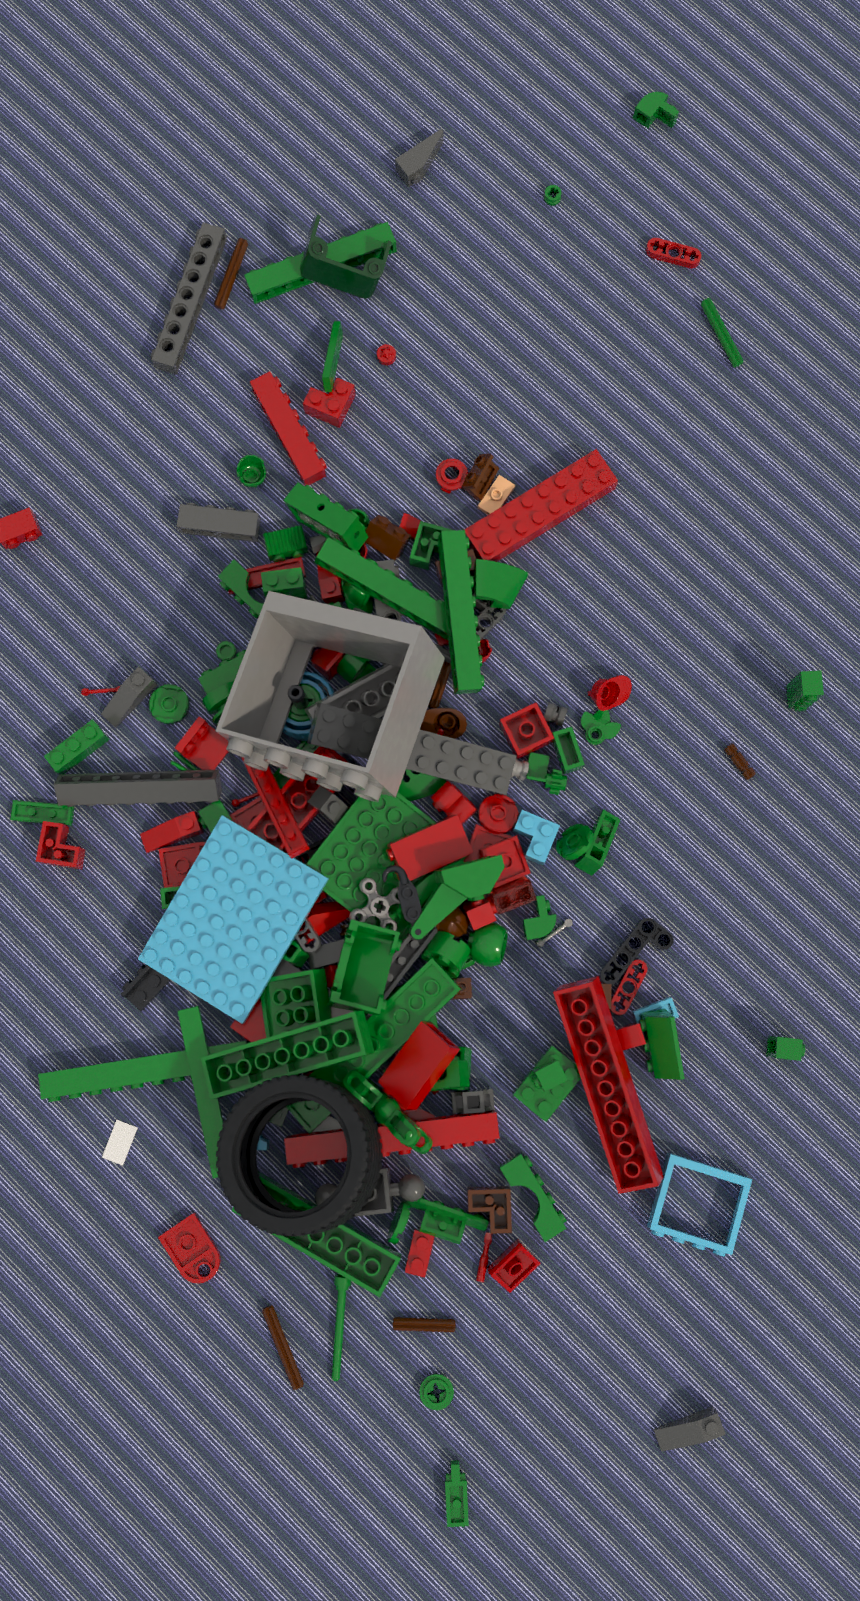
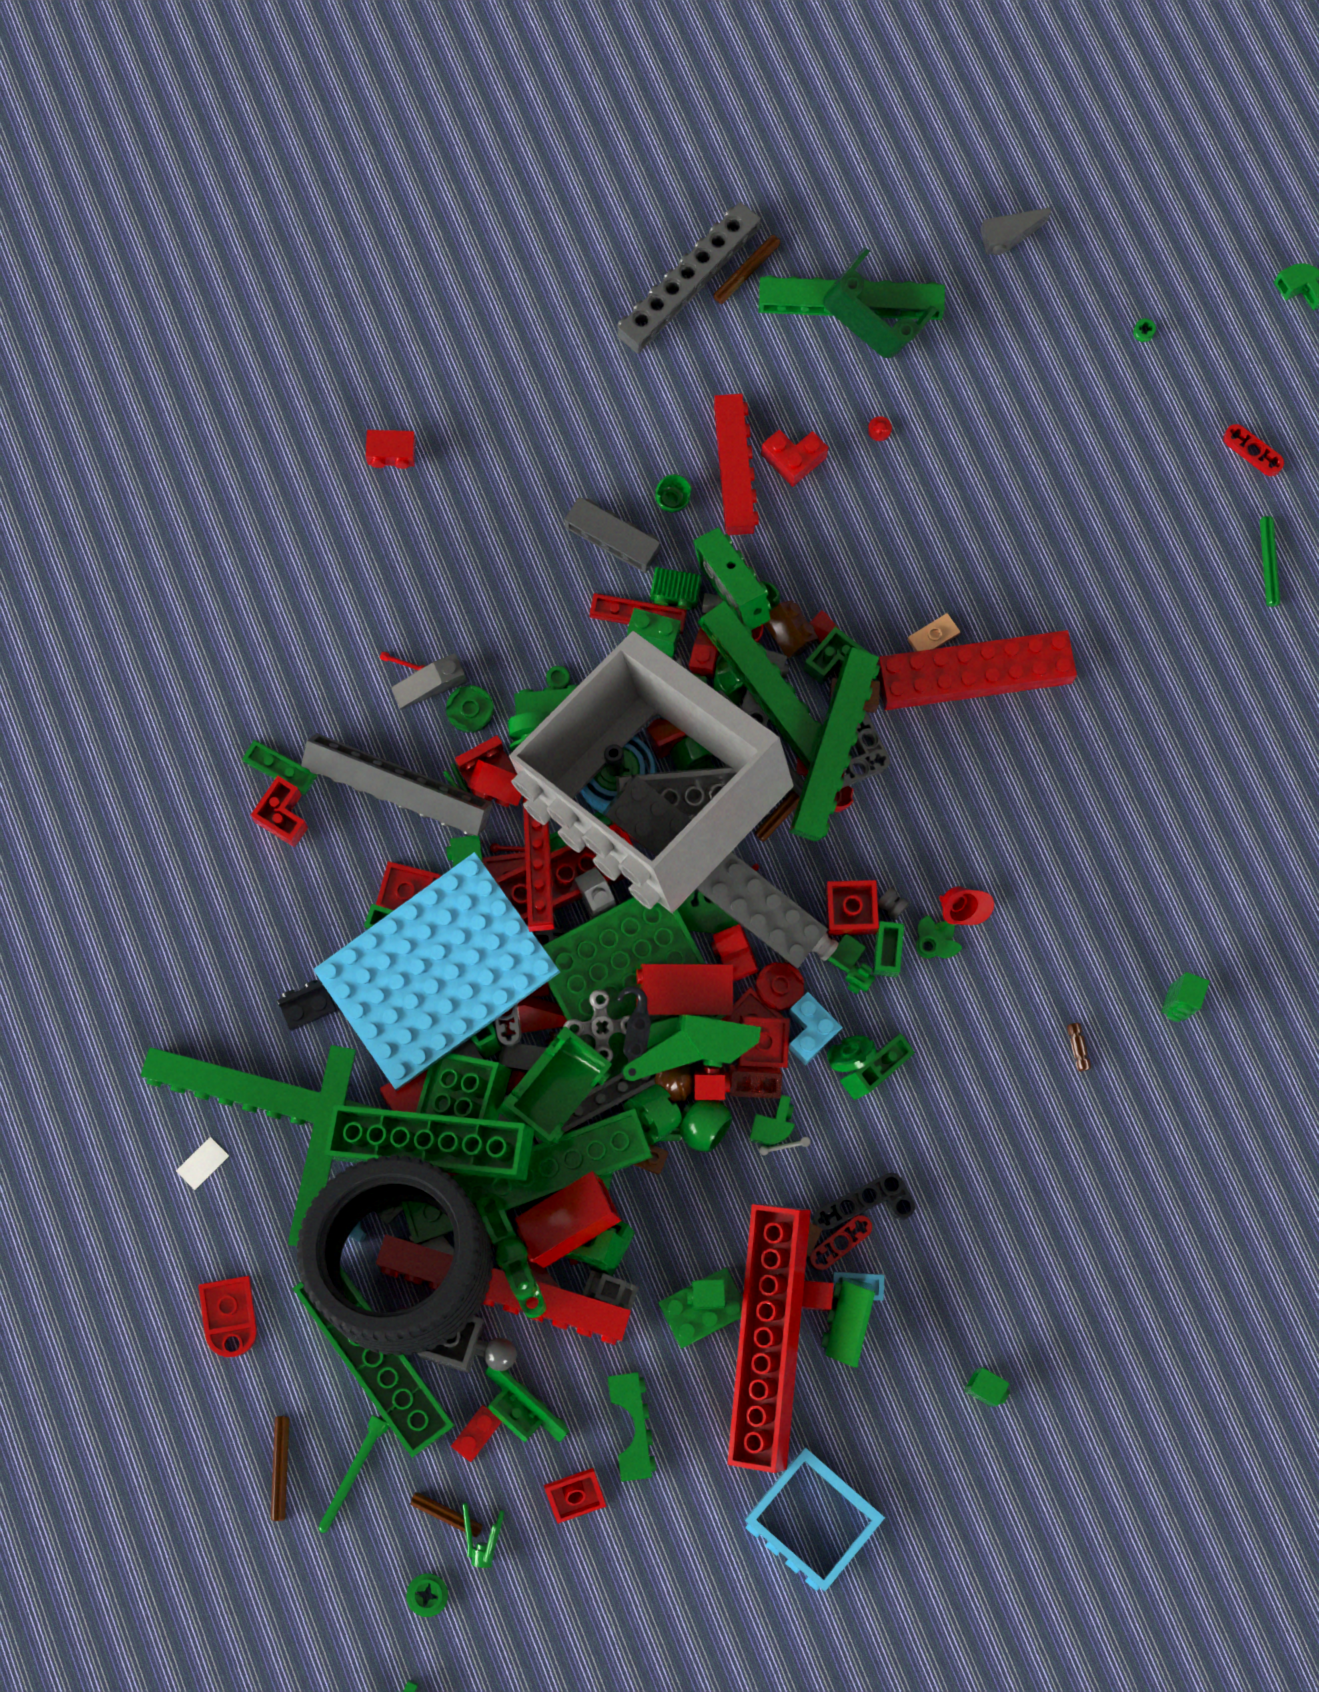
camera: 20 degrees right, 5 degrees down
green brick [44,719,110,774] -> none
red slope [140,811,204,853] -> none
green arch [217,559,264,619] -> none
green tile [322,321,343,392] -> none
green tile [387,1201,411,1244] -> none
reddish brown piece [420,708,467,739] -> none
red piece [436,459,468,494] -> none
reddish brown bracket [462,454,499,501] -> none
reddish brown brick [467,1186,512,1234] -> none
green slope [474,559,528,609] -> none
red piece [476,1232,493,1282] -> none
none -> green plant [463,1502,505,1568]
none -> red brick [468,759,522,808]

